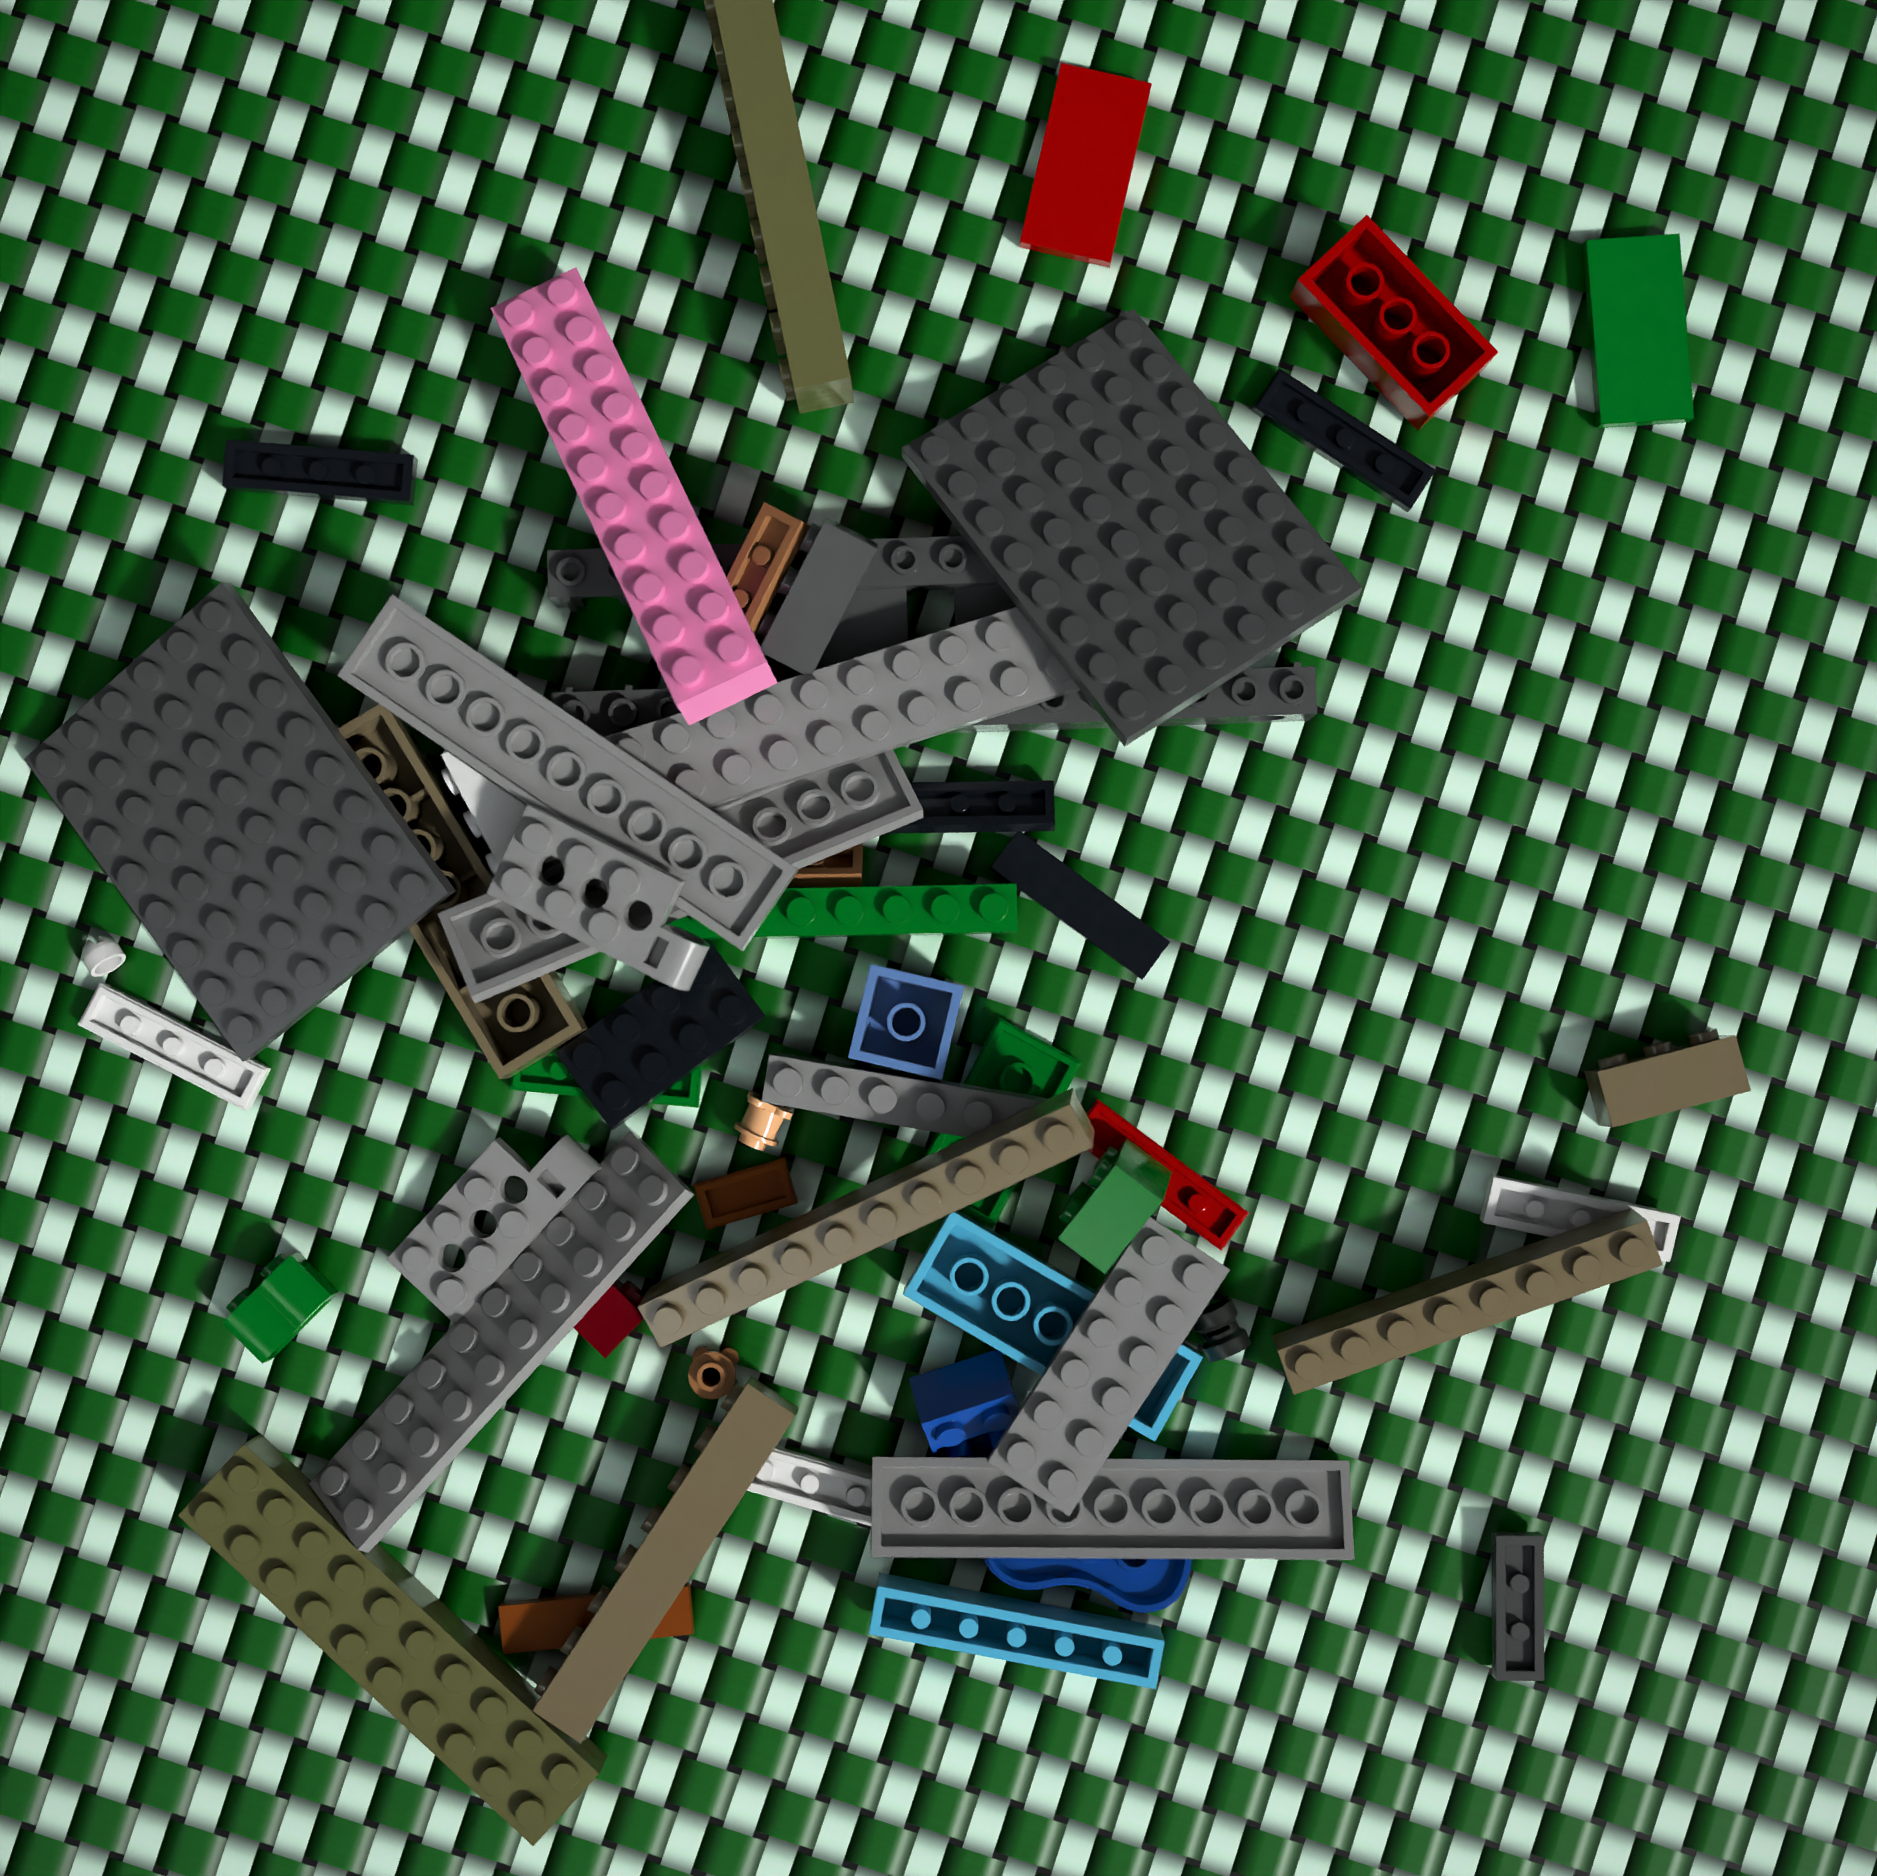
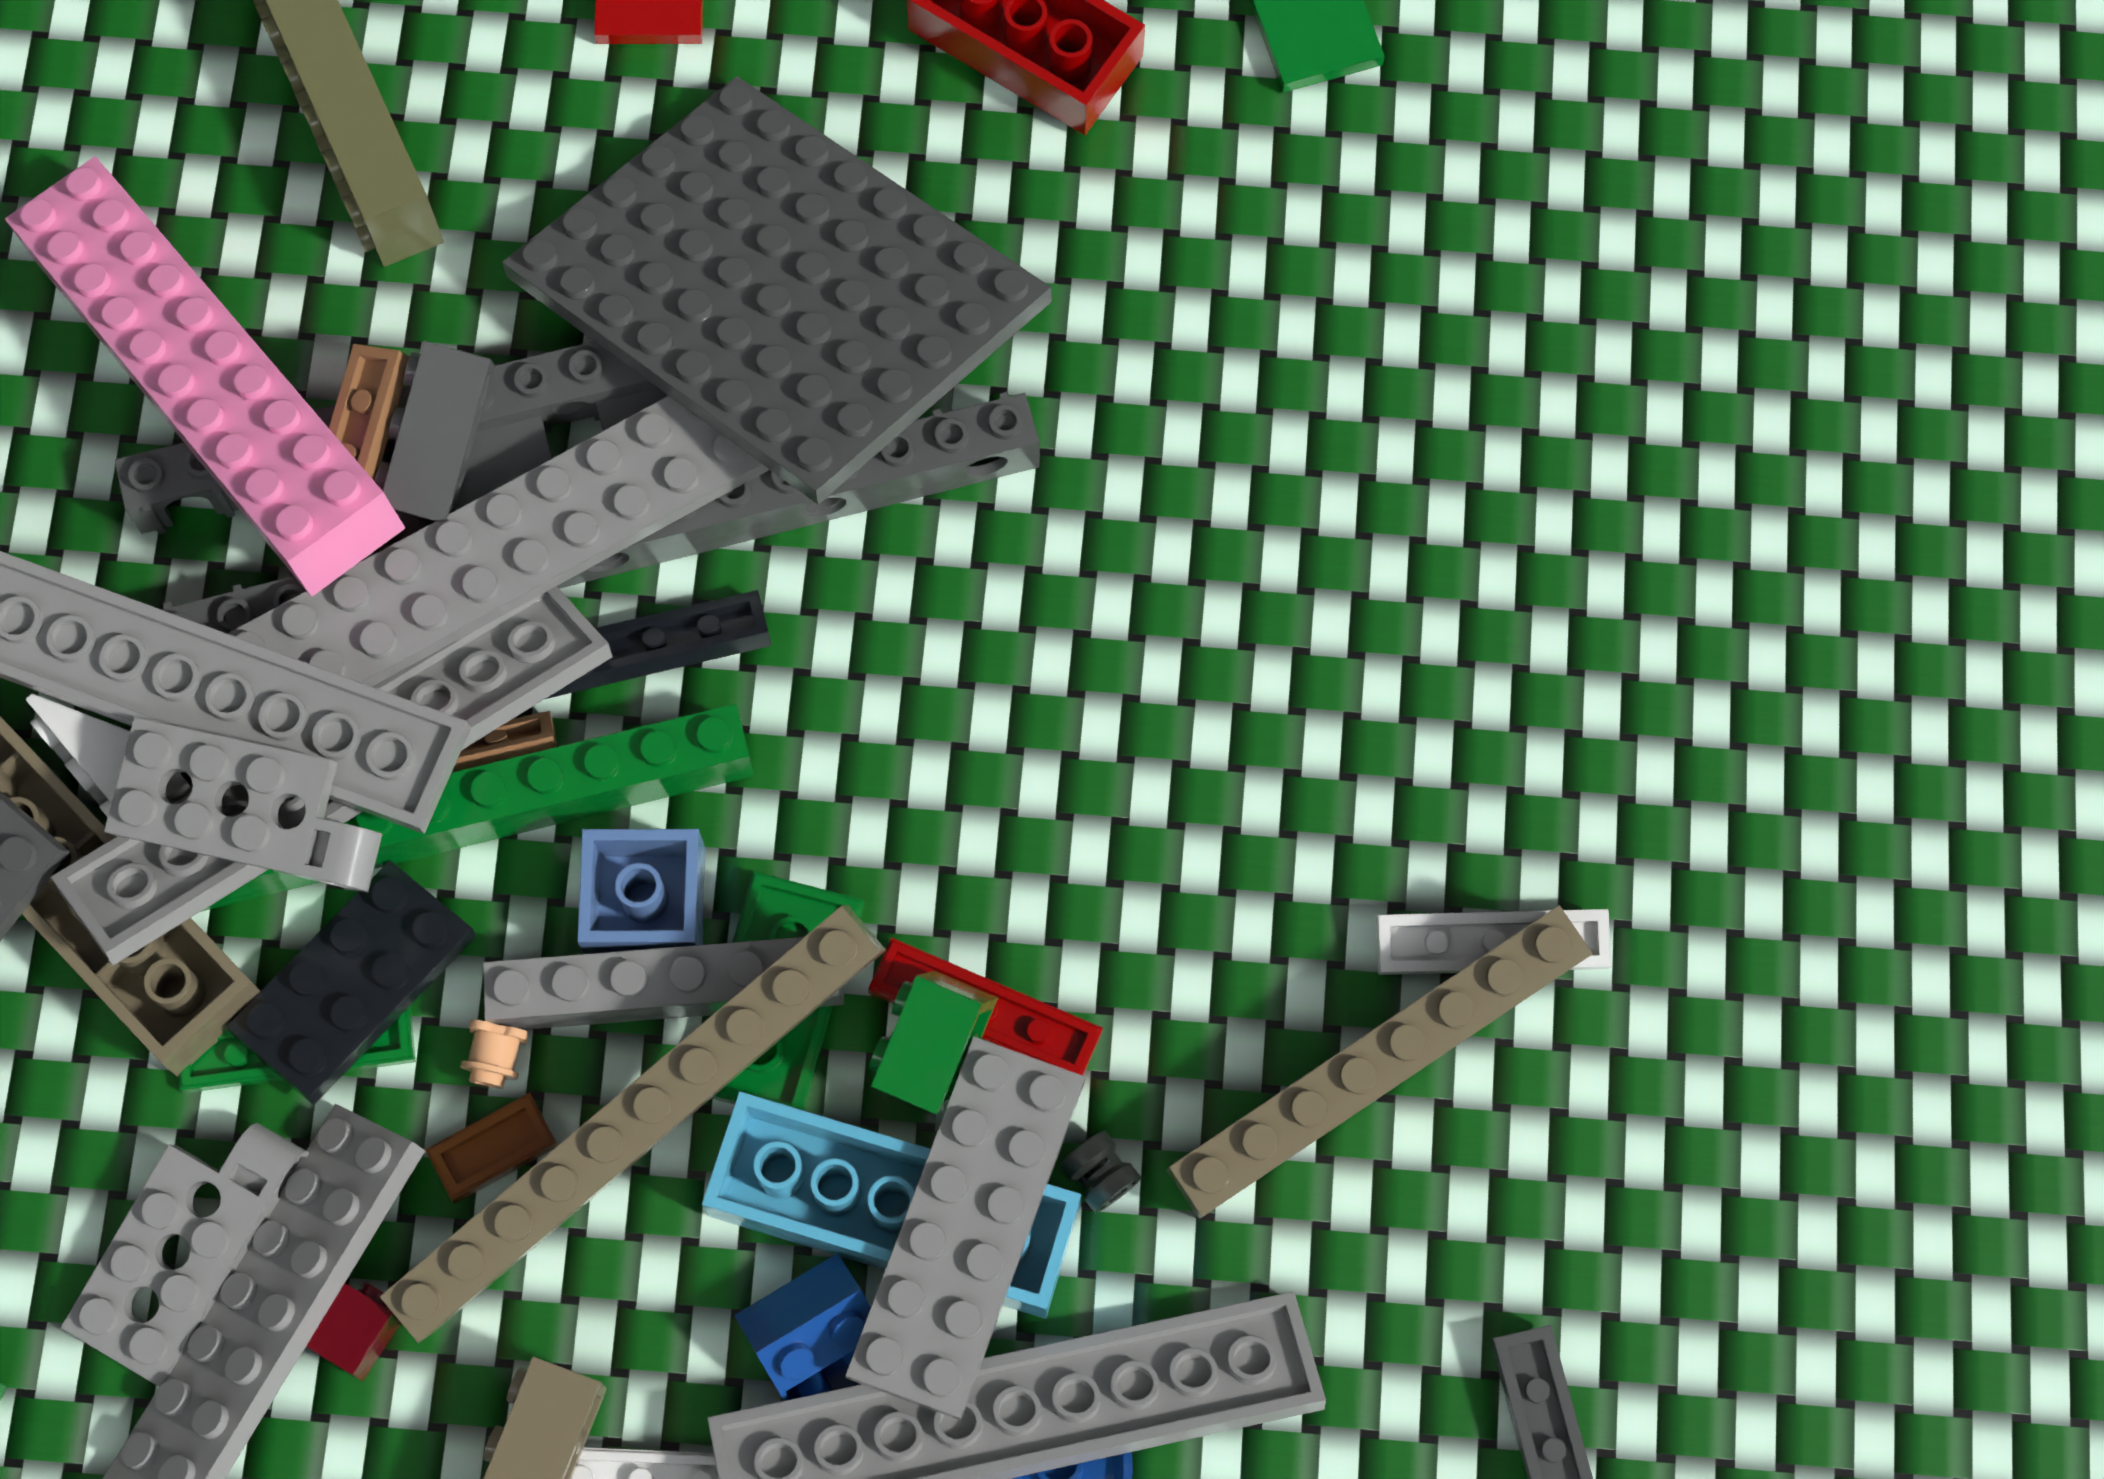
camera: 15 degrees left, 15 degrees down
medium nougat brick [688,1346,739,1400] -> none
black tile [990,832,1170,980] -> none
black tile [1252,368,1436,512] -> none
dark tan brick [1584,1028,1751,1128] -> none

